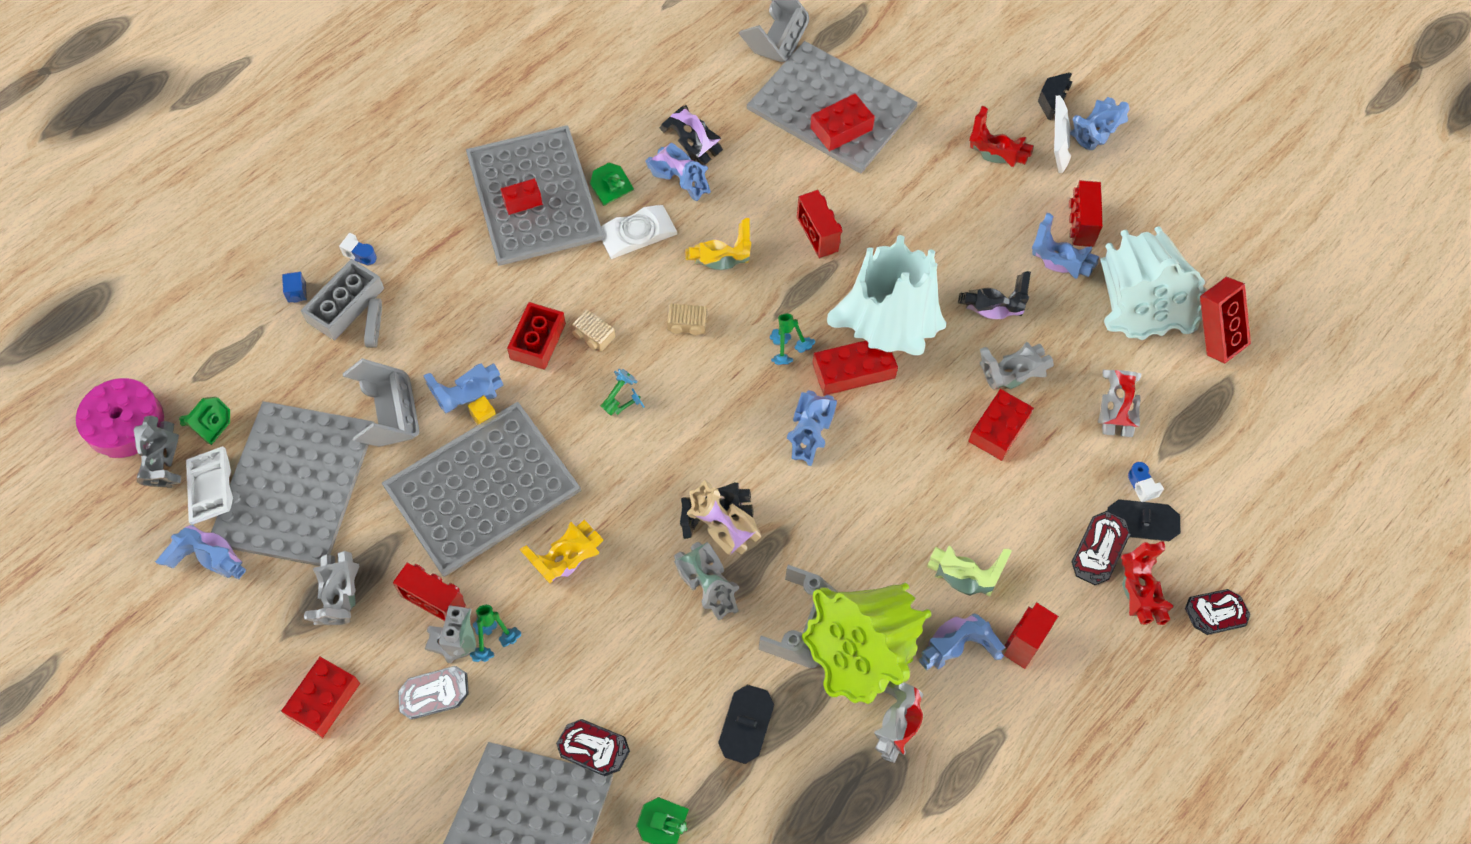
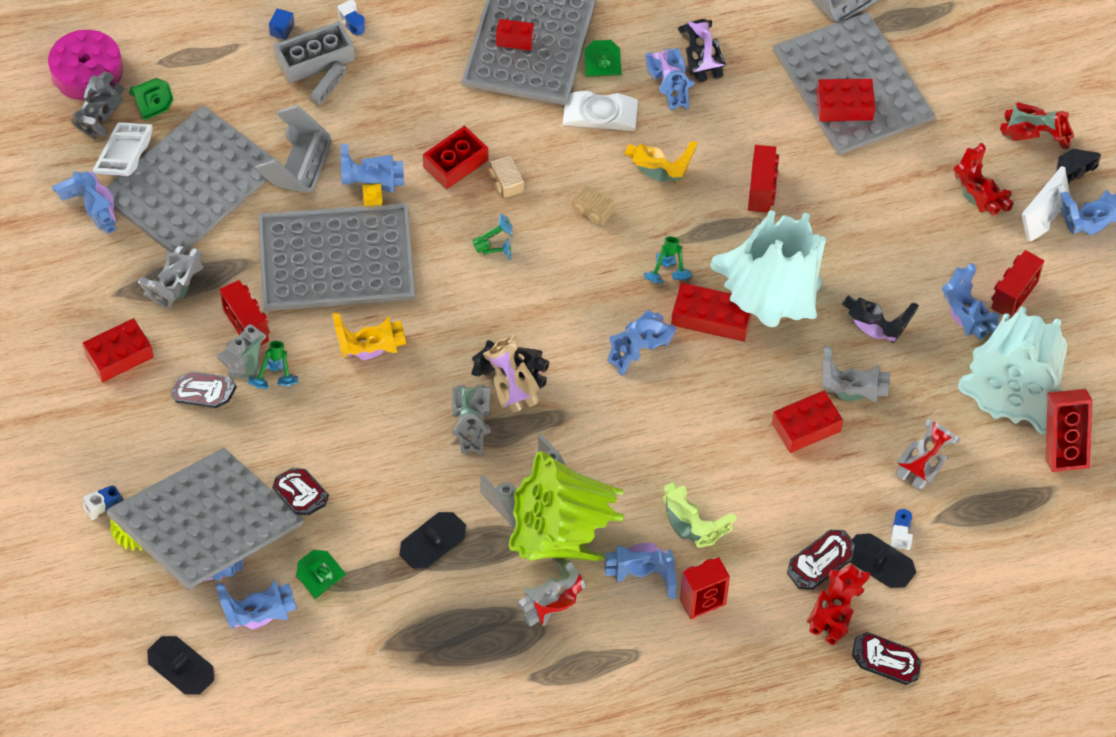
camera: 30 degrees right, 5 degrees down
none -> red hips [1000,102,1075,149]

